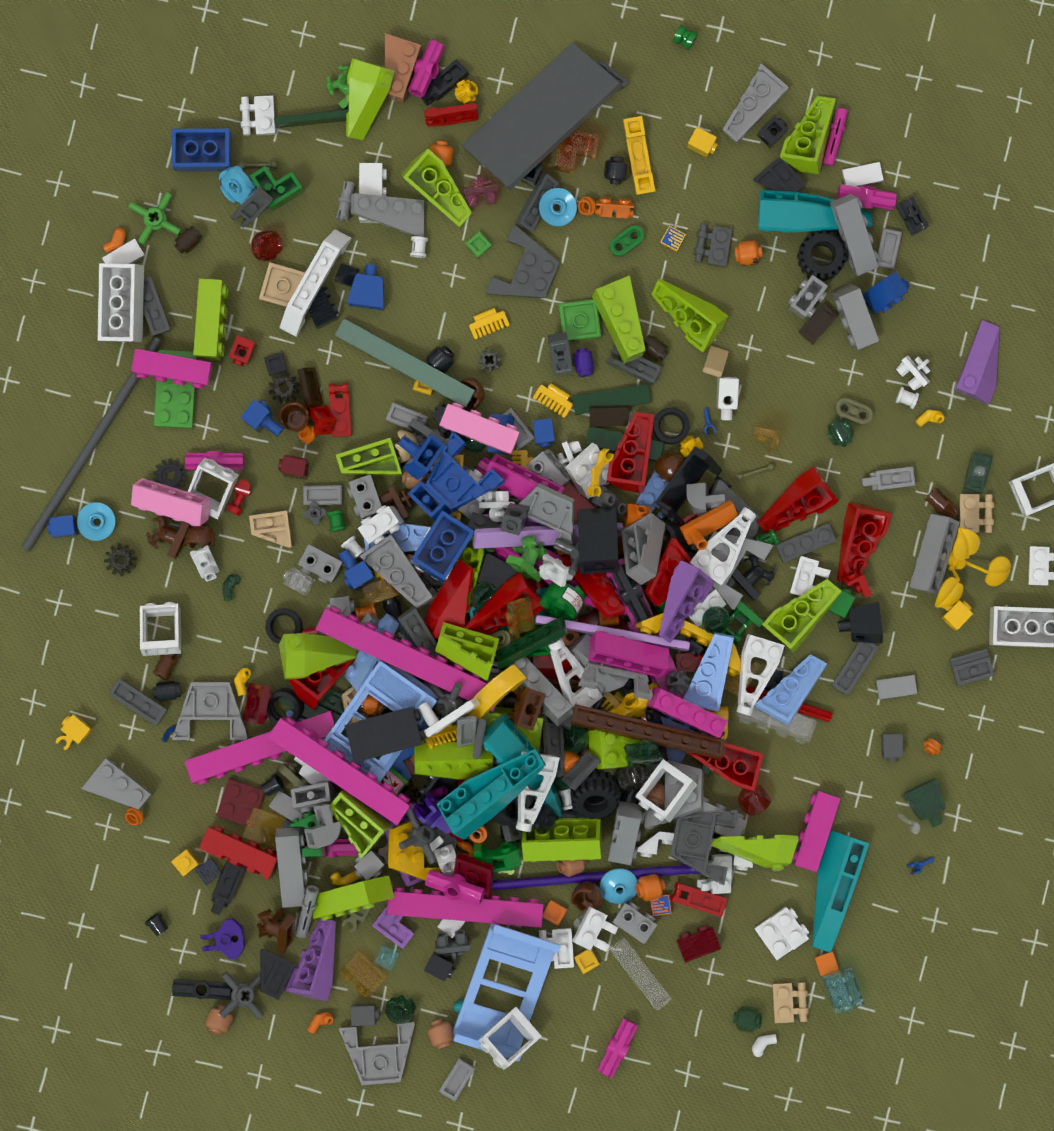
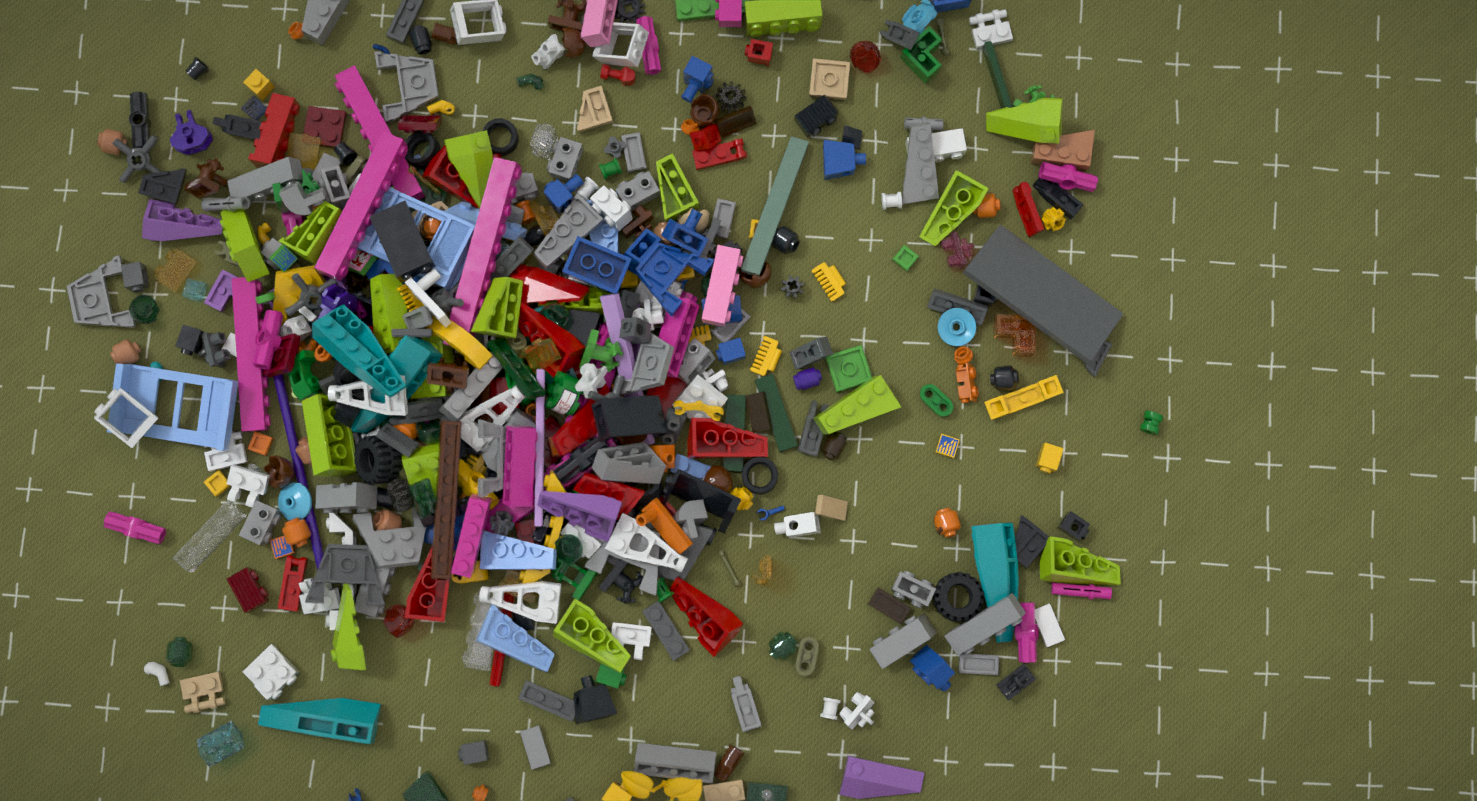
camera: 80 degrees right, 5 degrees down
black tile [264,353,288,377] -> none
dark red brick [278,455,309,480] -> none
white slope [280,229,352,337] -> none
orange arm [307,1012,334,1034] -> none
light grey tile [439,1058,475,1101] -> none
dark grey wing [485,225,560,299] -> none
white window [635,759,697,822] -> none
lime wedge [651,279,729,352] -> none
dark grey plate [694,224,732,268] -> none
light grey wing [723,63,789,144] -> none
dark pink brick [792,791,841,872] -> none
orange tile [814,951,839,976] -> none
red wedge [837,502,892,582] -> none
red bracket [841,570,872,598] -> none
clear hand [896,813,921,834] -> none
yellow arm [915,409,945,428] -> none
none -> bright green tile [255,291,276,304]
none -> tile [269,244,298,272]
none -> clear yellow hinge [408,166,441,194]

